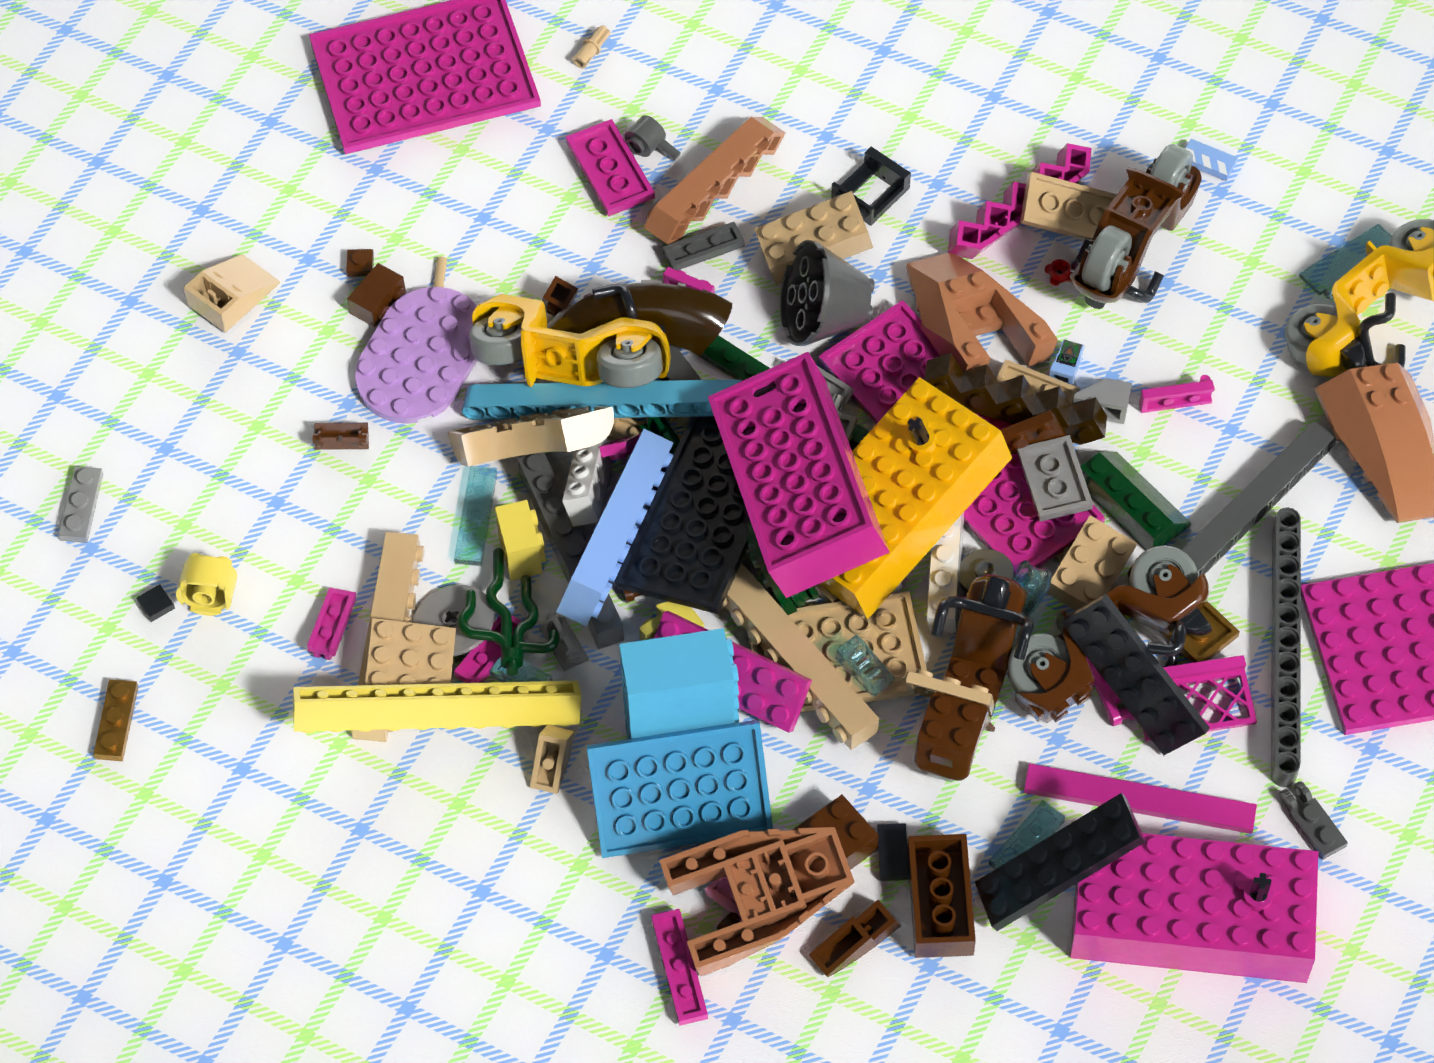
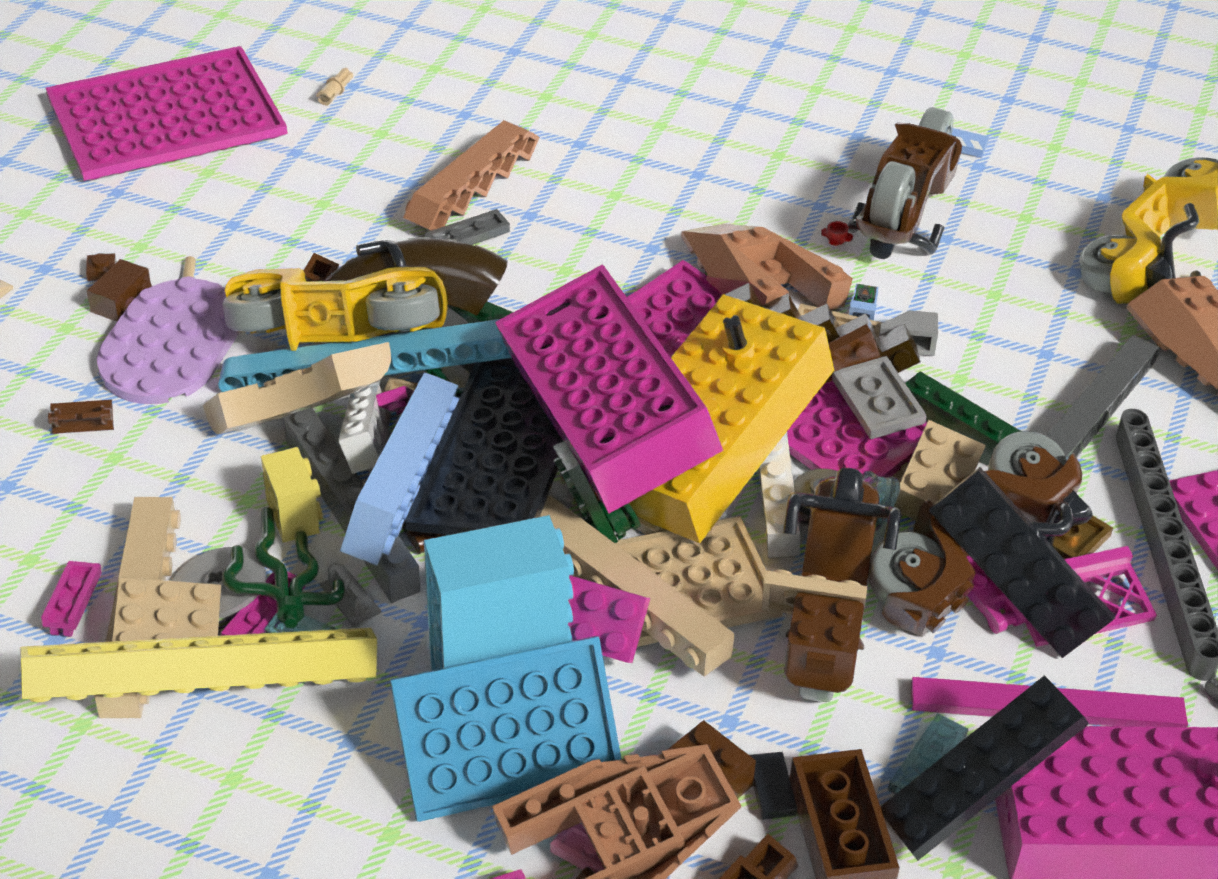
camera: 10 degrees left, 15 degrees down
clear light blue tile [454,466,498,566] -> none
tan slope [530,725,575,794] -> none
dark pink plate [566,119,655,217] -> none
dark grey piece [624,115,681,160] -> none
tan piece [754,191,873,285] -> none
dark grey cone [780,240,875,346] -> none
black panel [831,146,911,226] -> none
clear light blue slope [836,635,895,697] -> none
dark pink brick [948,143,1092,259] -> none
tan plate [1020,172,1117,241] -> none
dark pink hinge [1139,375,1215,413] -> none
clear light blue windscreen [1299,224,1392,299] -> none

